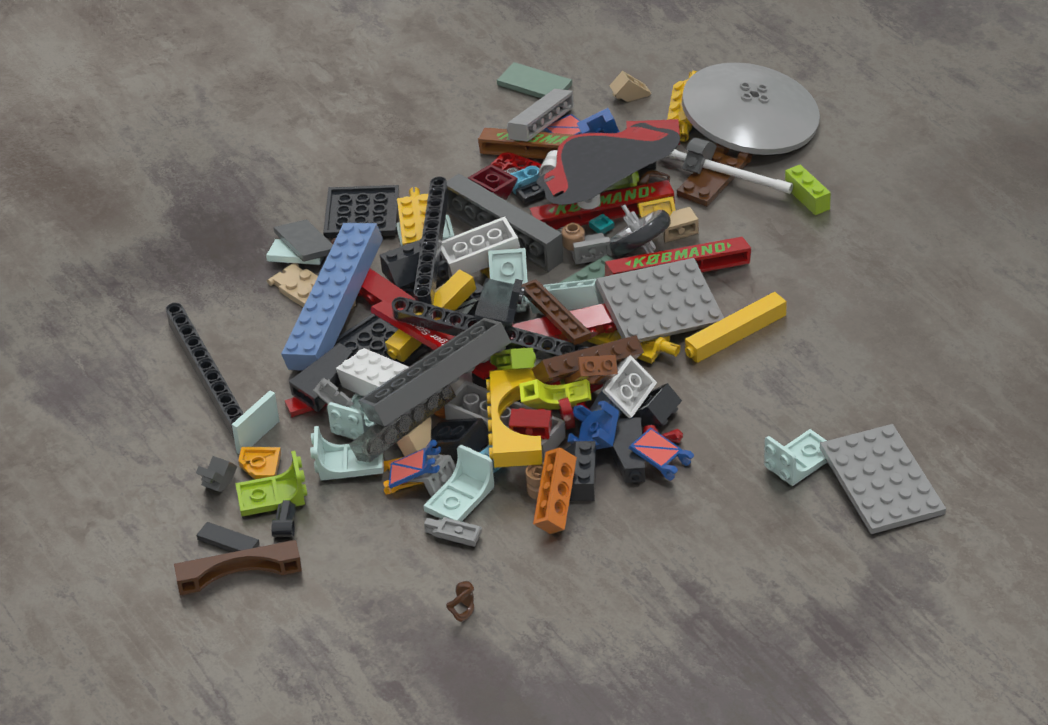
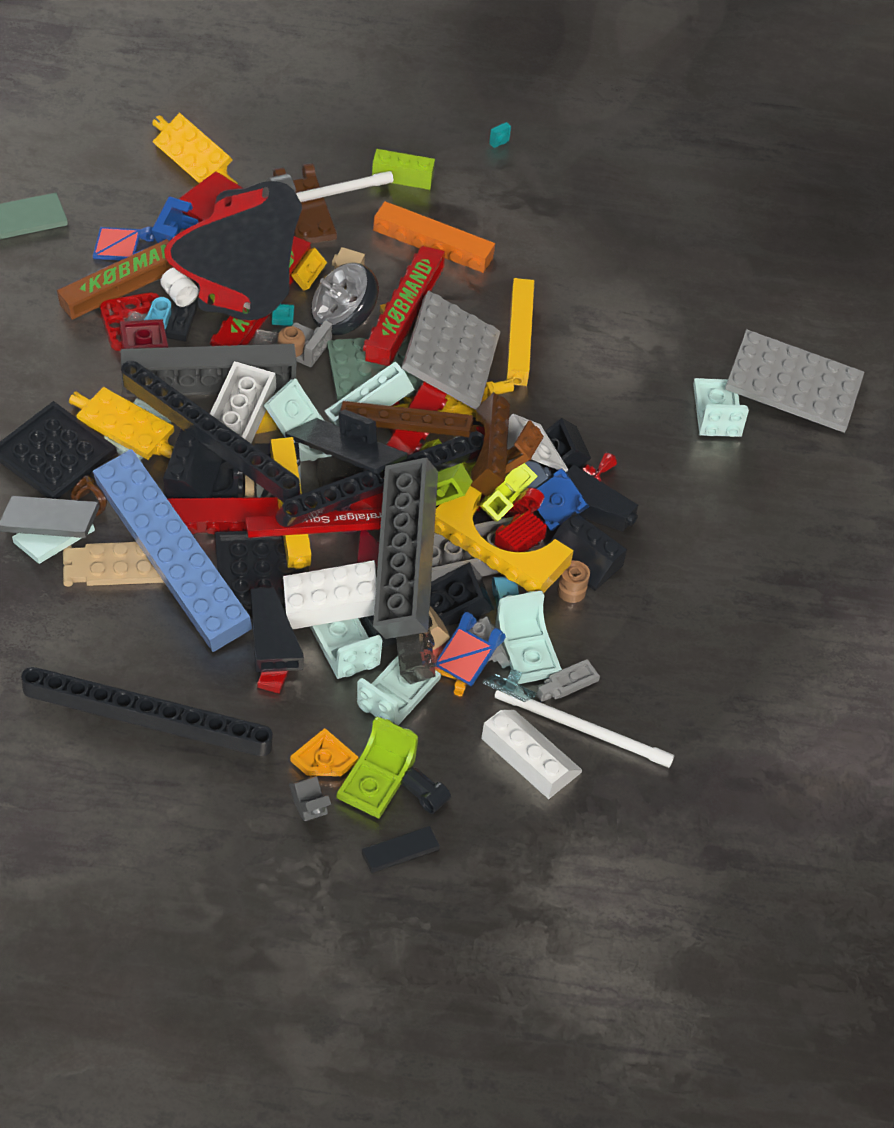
camera: 60 degrees left, 10 degrees up
reddish brown arch [174,540,302,595] -> none
light aqua tile [232,391,280,454] -> none
light grey hinge [313,378,354,408] -> none
reddish brown piece [446,581,474,622] -> none
light grey brick [507,89,574,142] -> none
orange brick [533,447,577,534] -> none
tan slope [609,71,652,102] -> none
flag [629,428,694,481] -> none
light grey dish [682,63,820,155] -> none
none -> orange brick [373,201,495,273]
none -> white slope [481,710,582,799]
none -> clear light blue piece [483,669,537,702]
none -> teal plate [489,122,511,148]
none -> white piece [495,690,674,768]

